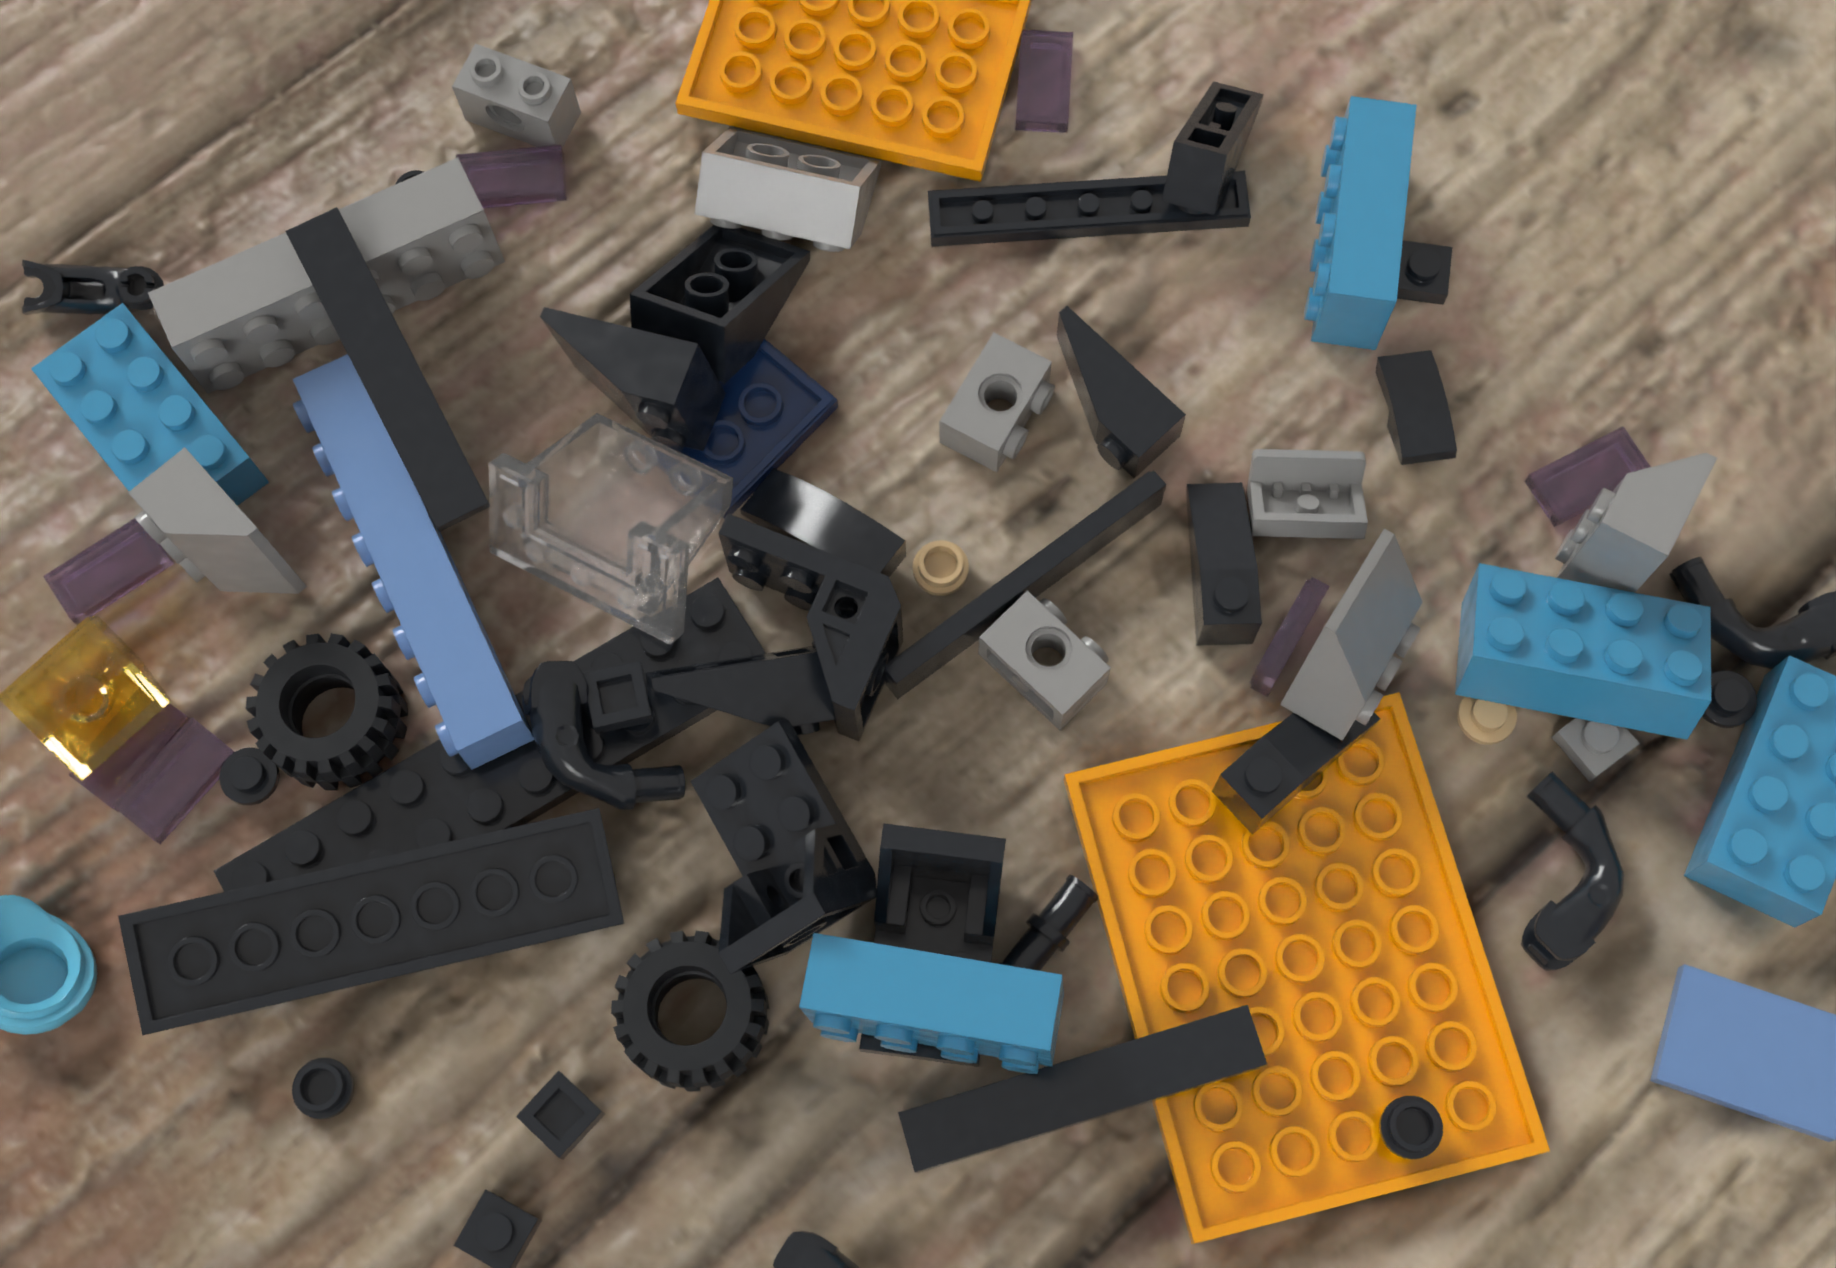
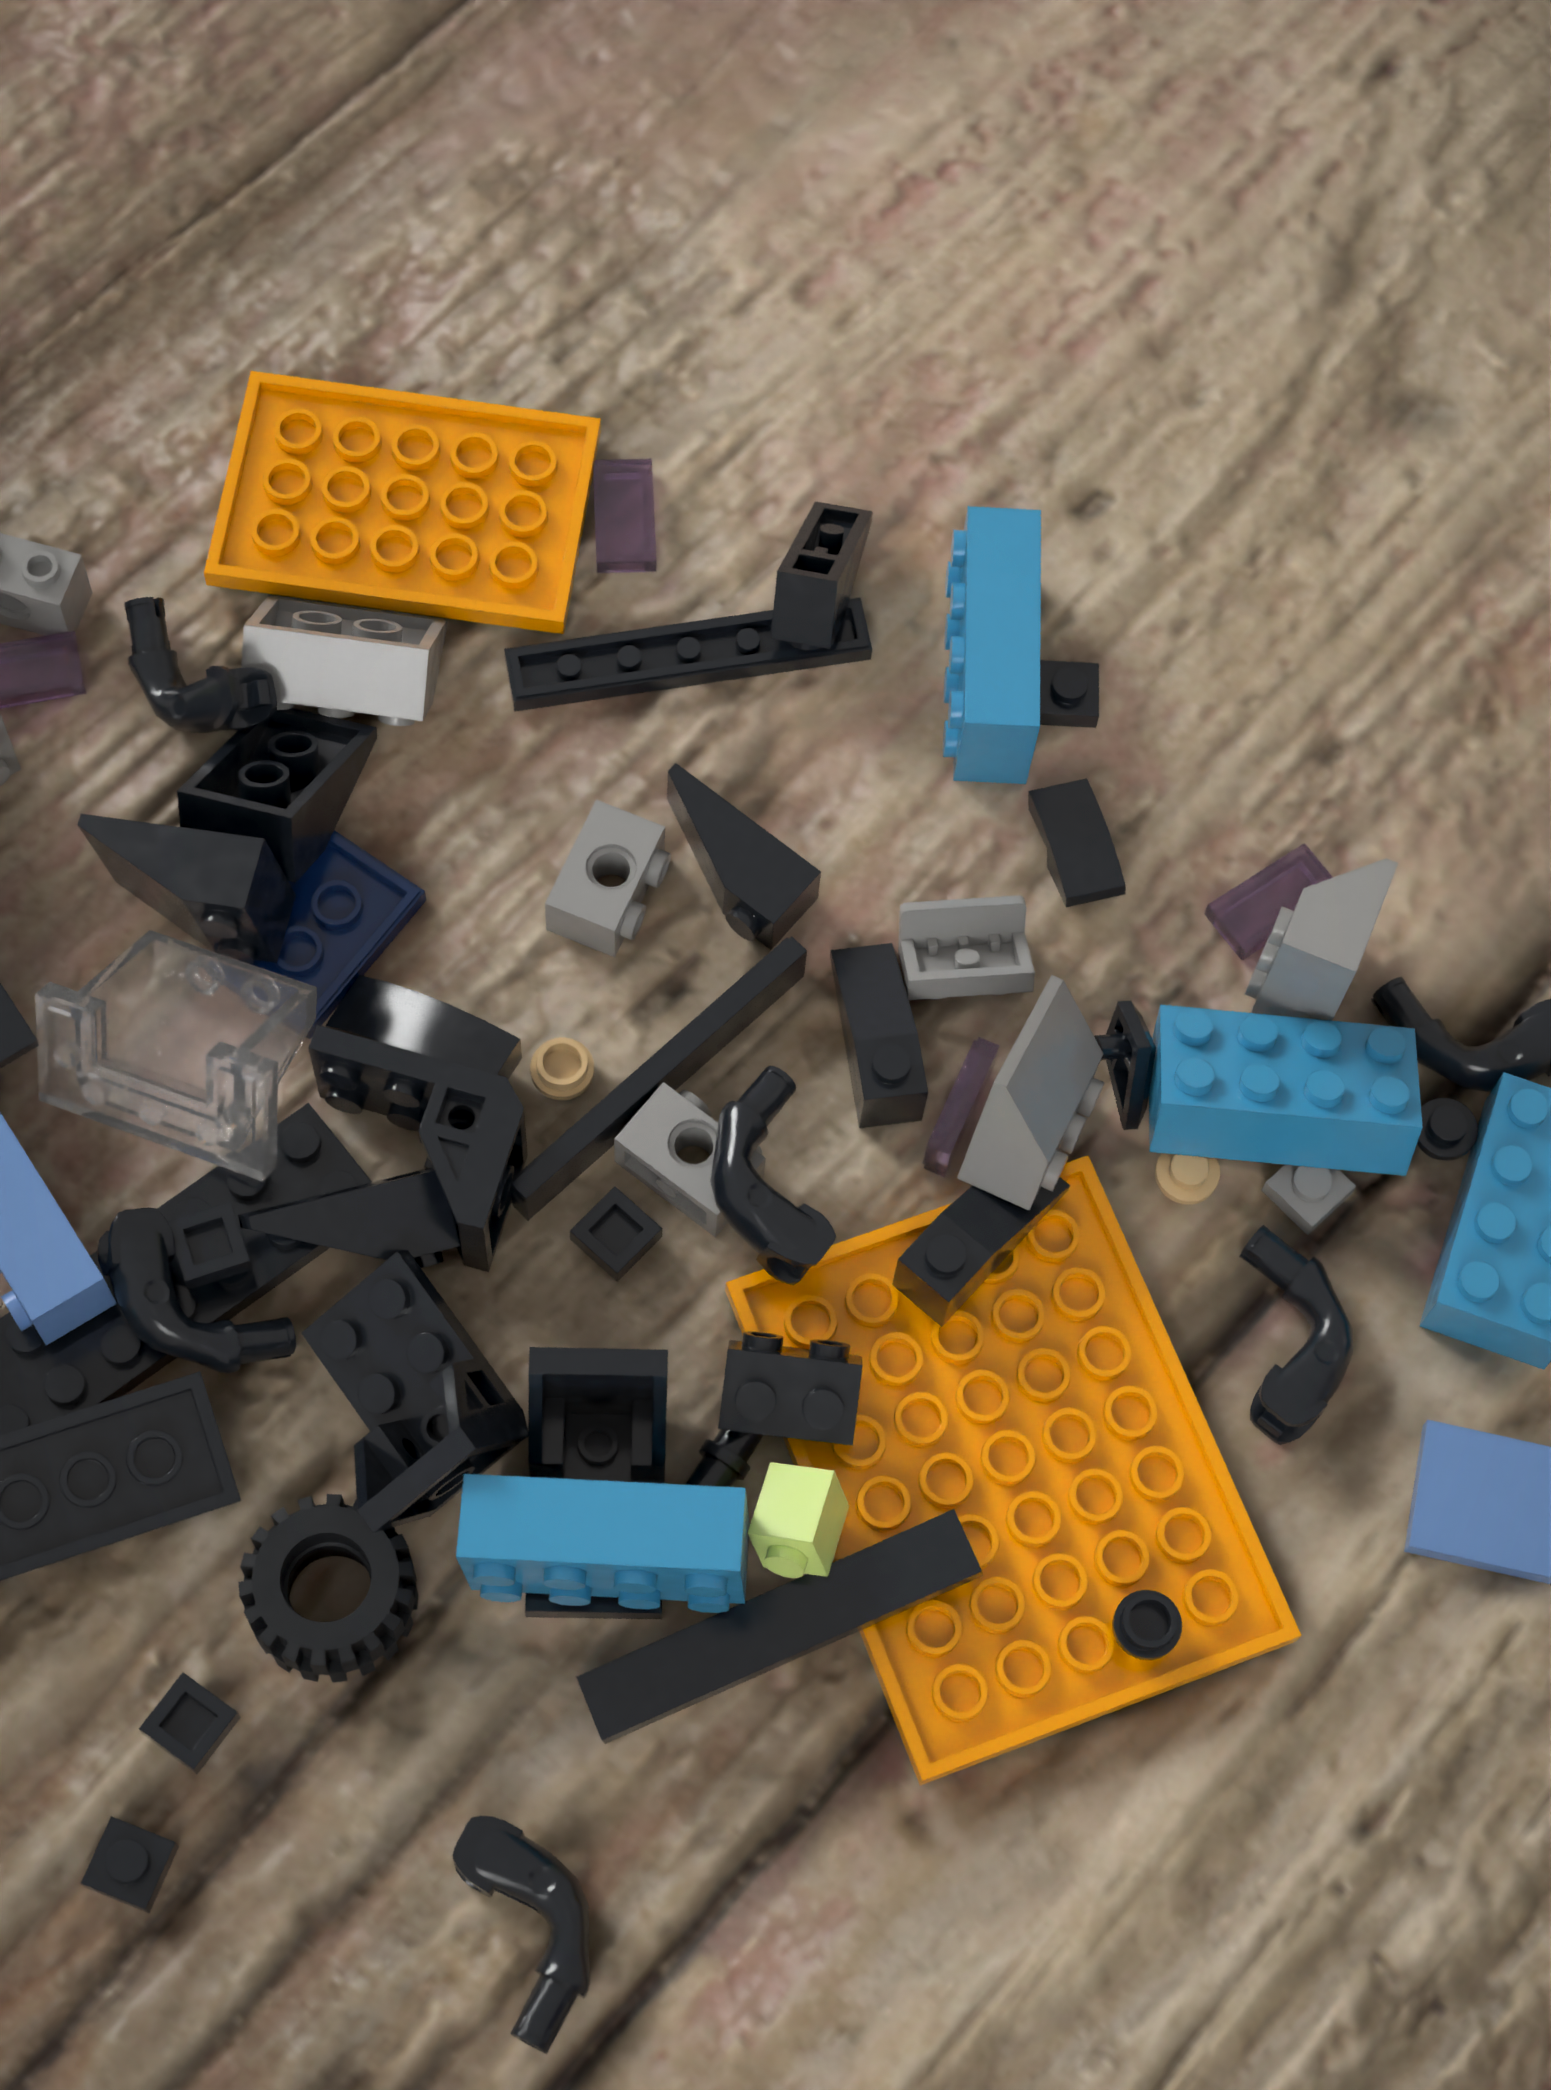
camera: 15 degrees left, 5 degrees down
none -> black piece [124,597,277,733]
none -> black plate [570,1186,662,1282]
none -> black piece [710,1066,836,1285]
none -> black bracket [718,1331,863,1446]
none -> yellowish green brick [747,1462,849,1578]
none -> black piece [1094,1000,1156,1130]

